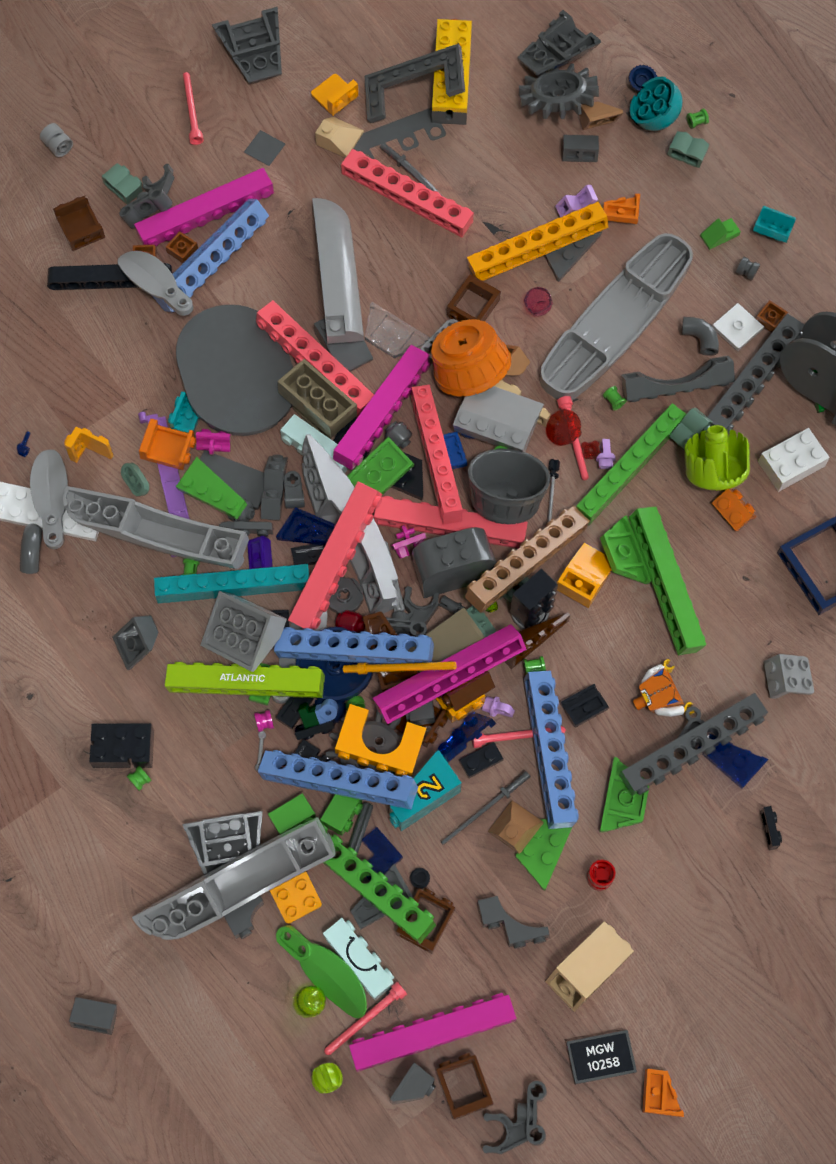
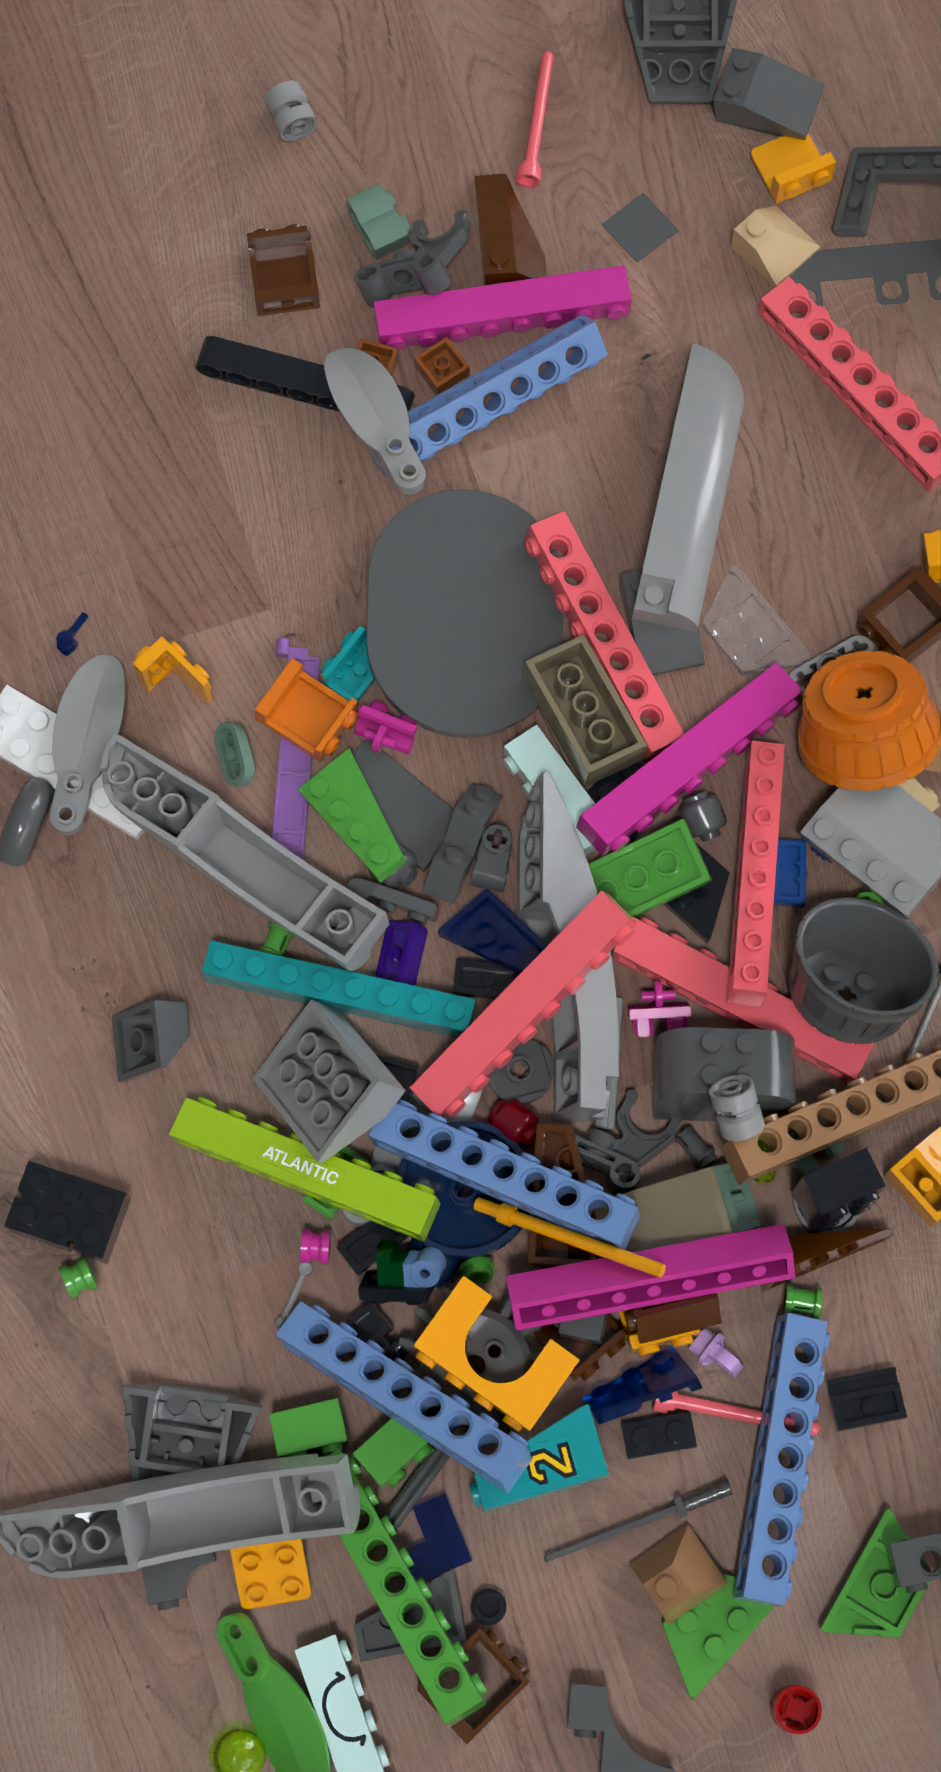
camera: 20 degrees right, 5 degrees up
dark grey sword [380,142,442,196] -> none
none -> reddish brown wedge [475,174,547,286]
none -> light grey wheel [709,1075,765,1141]
none -> dark grey slope [713,48,824,140]

